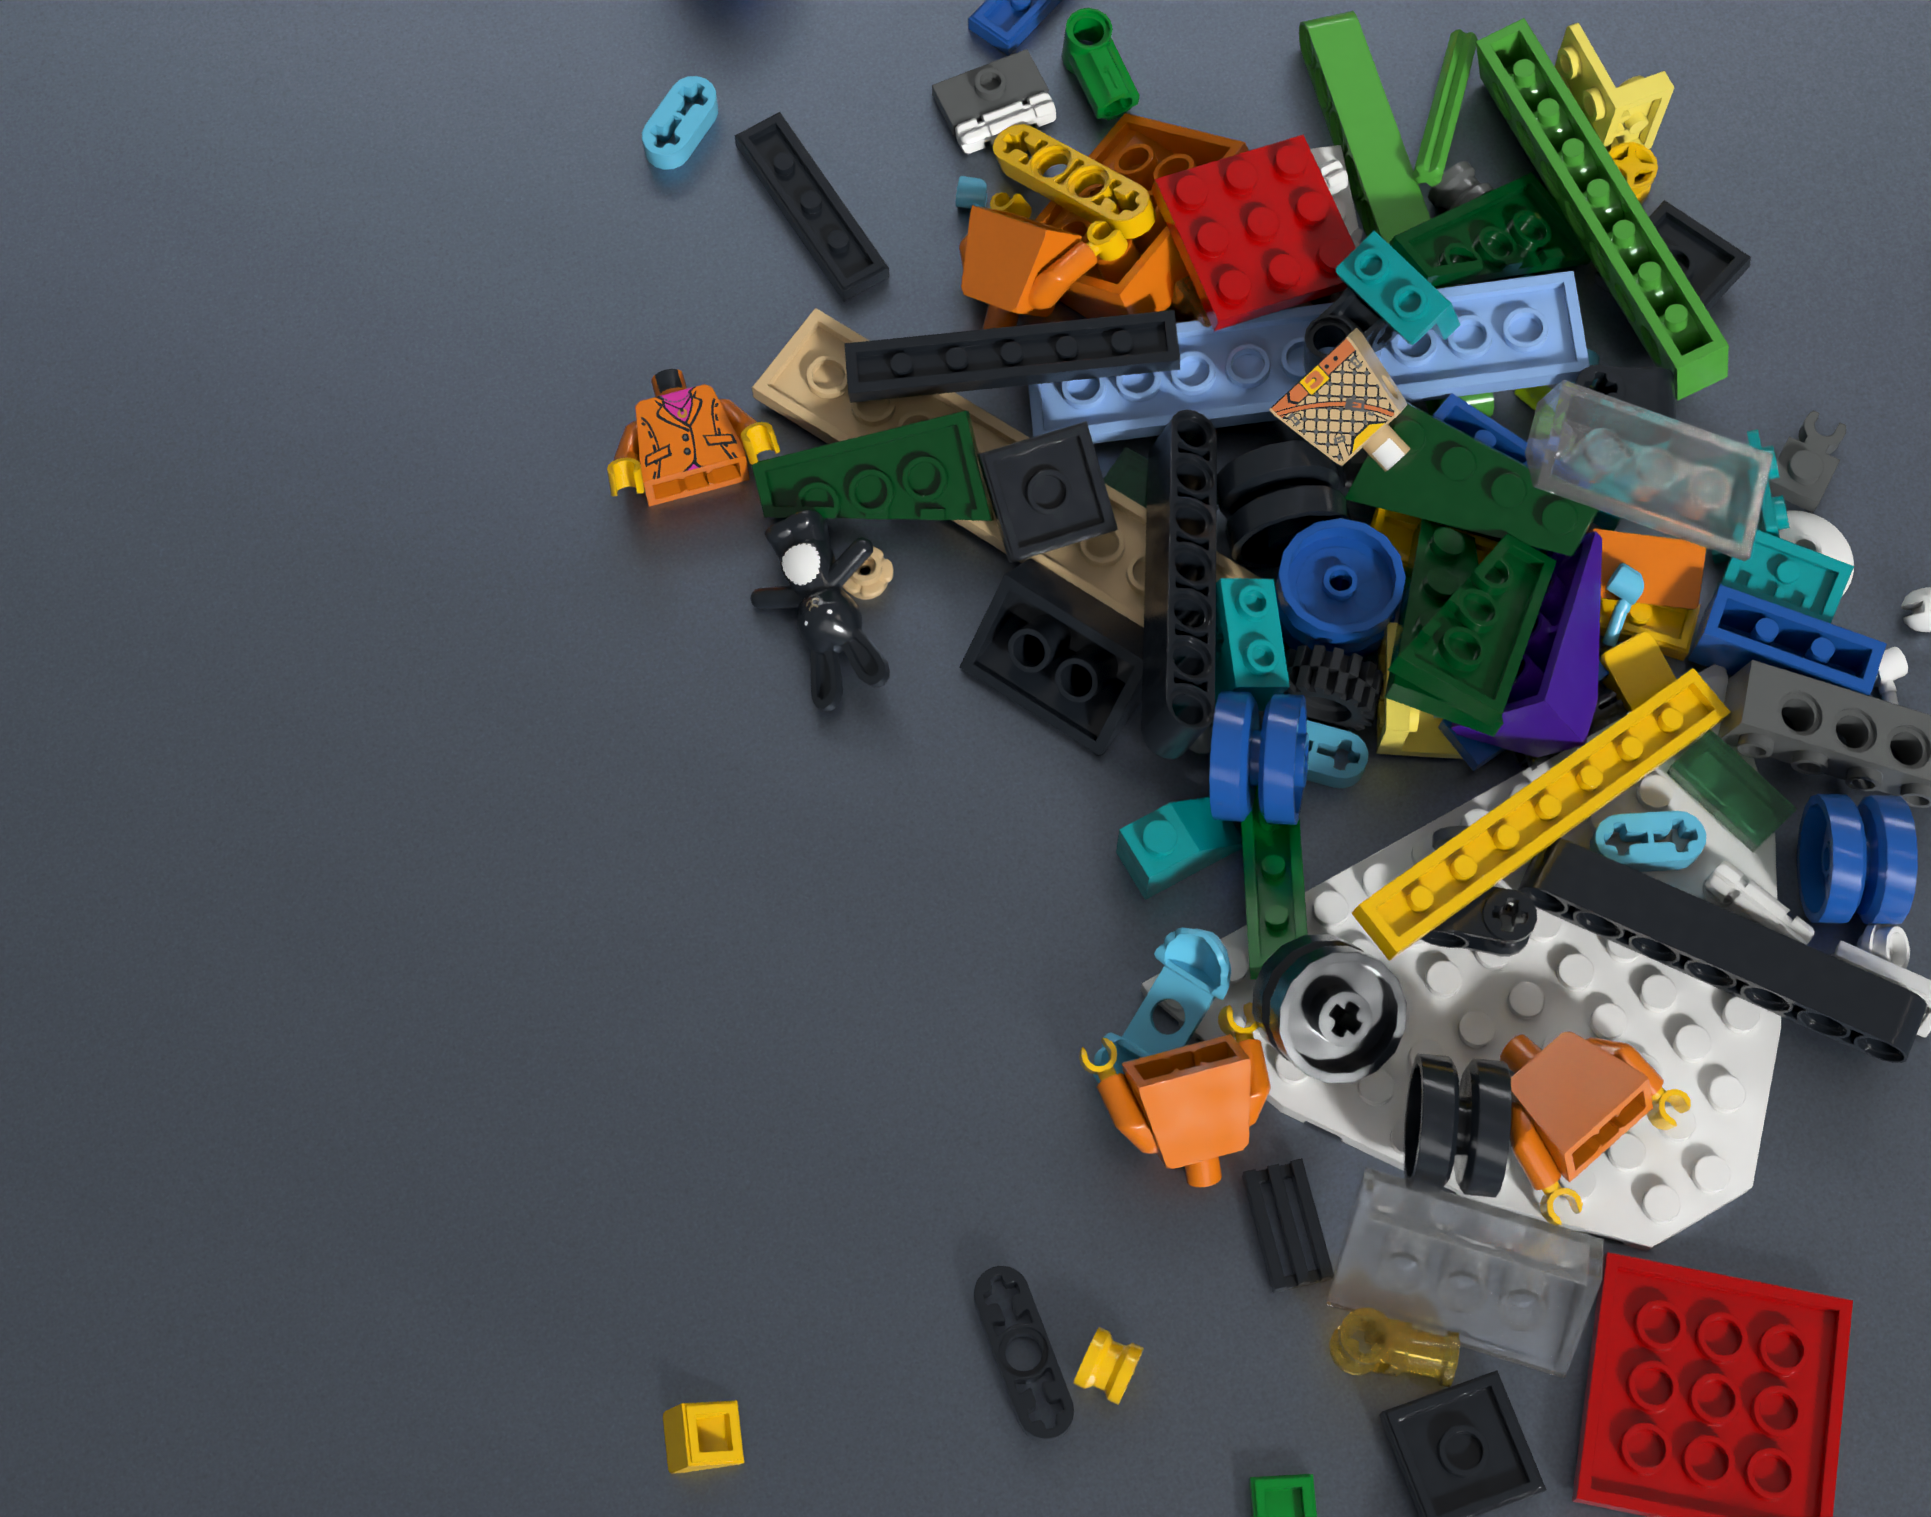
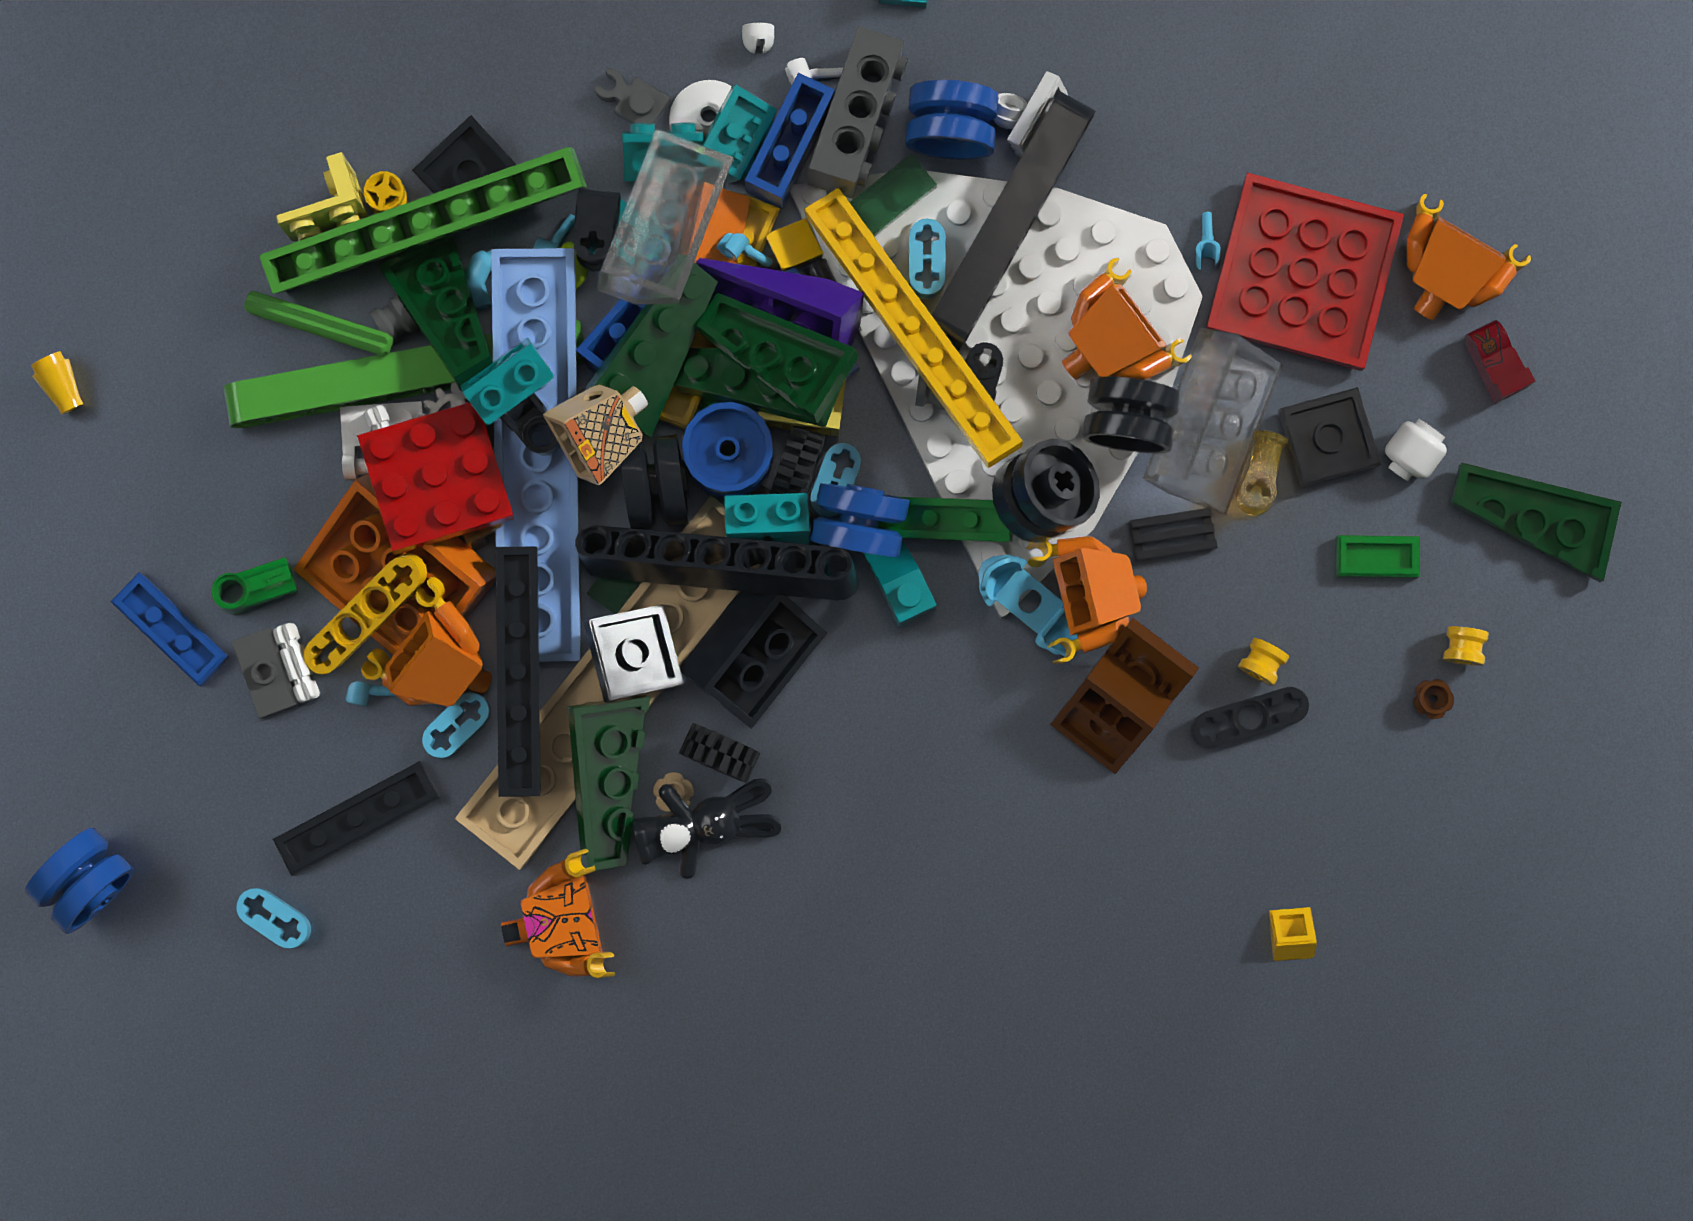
camera: 90 degrees left, 15 degrees up
white axle [1705,861,1815,945] -> none
none -> medium azure beam [422,692,491,759]
none -> black tyre [679,723,760,783]
none -> reddish brown bracket [1050,618,1199,774]
none -> medium azure hand [1196,212,1220,269]

